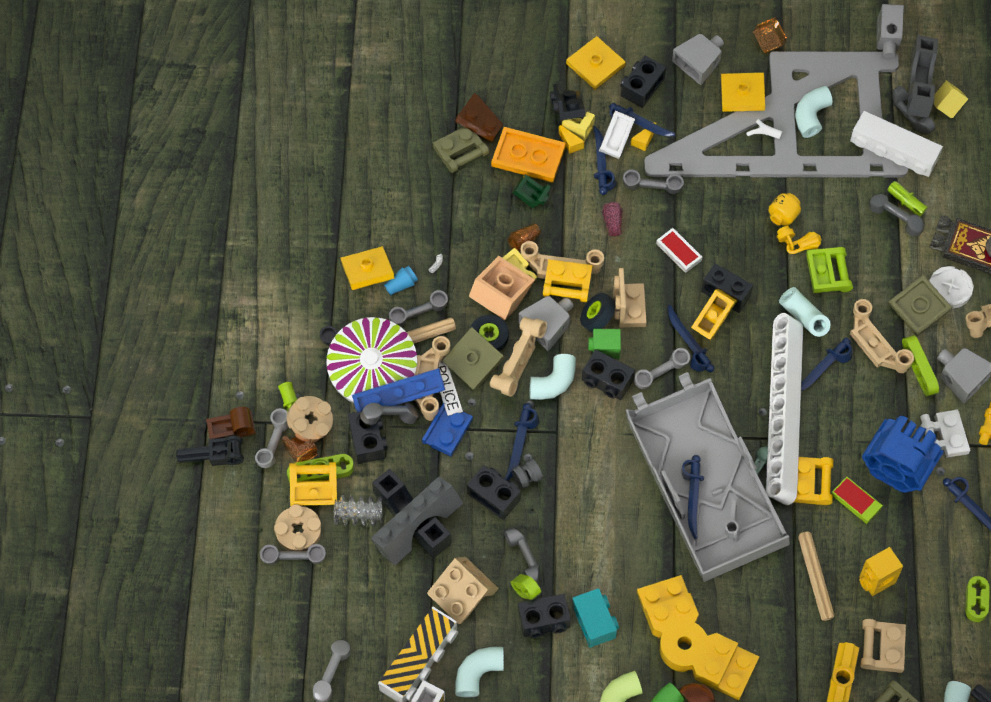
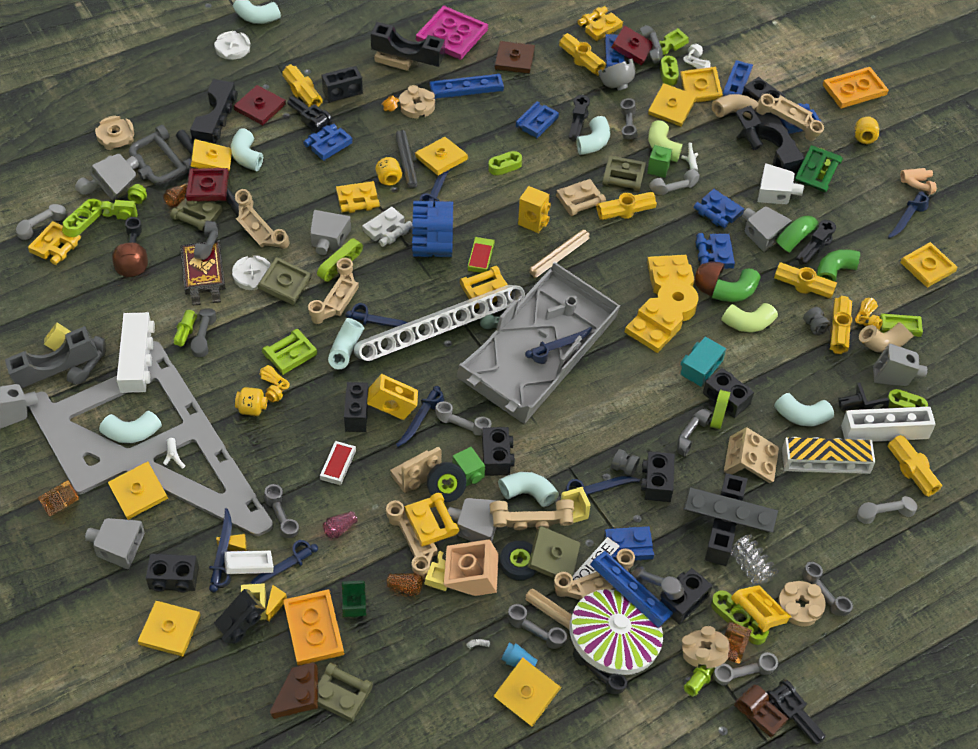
camera: 125 degrees left, 10 degrees down
none -> light yellow panel [561,487,590,523]

